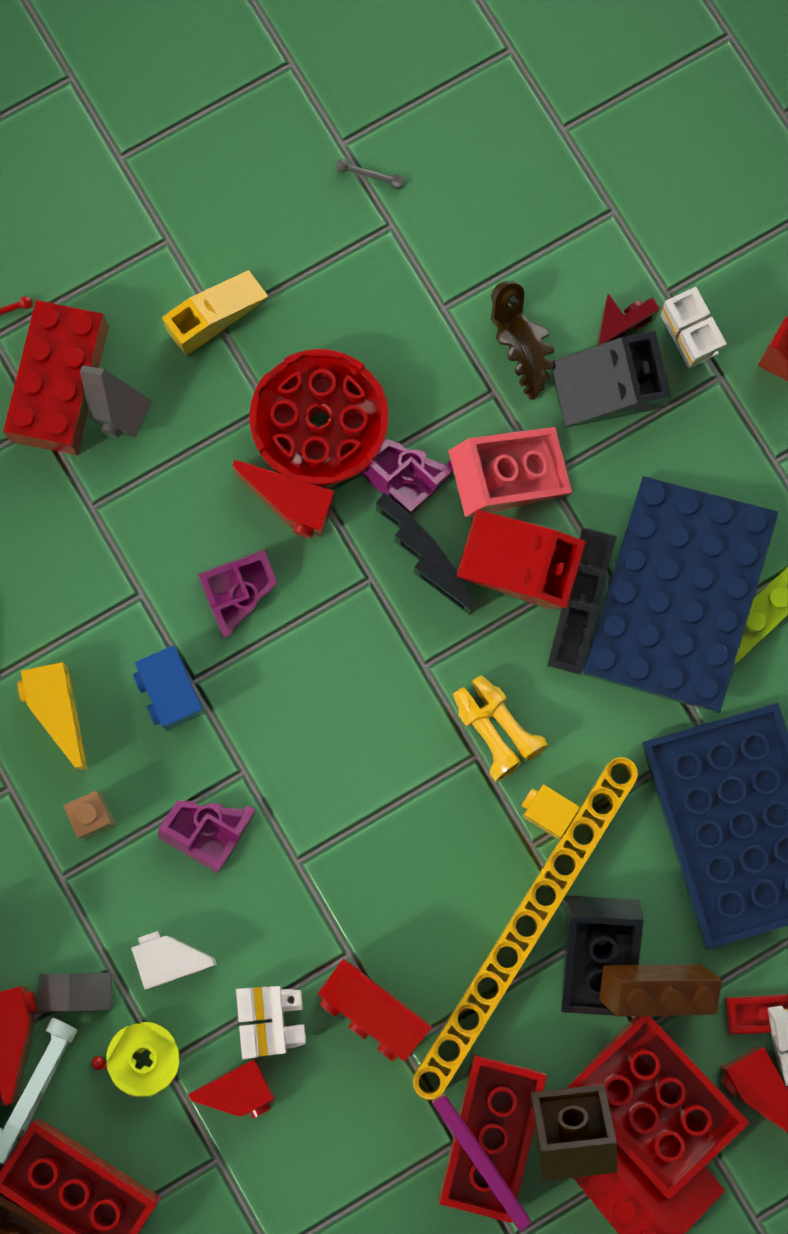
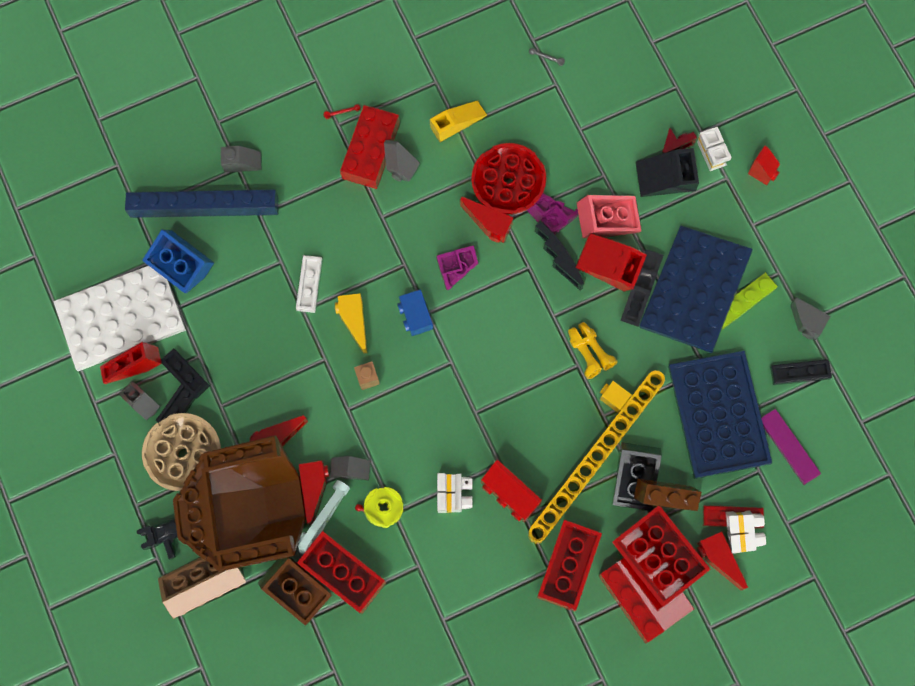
camera: 10 degrees right, 5 degrees down
white slope [131,931,217,989] -> none
magenta slope [158,800,255,874] -> none
red slope [188,1058,275,1119] -> none
magenta tile [432,1093,531,1232] -> none
dark brown plant [491,281,554,400] -> none
dark brown slope [531,1084,617,1181] -> none

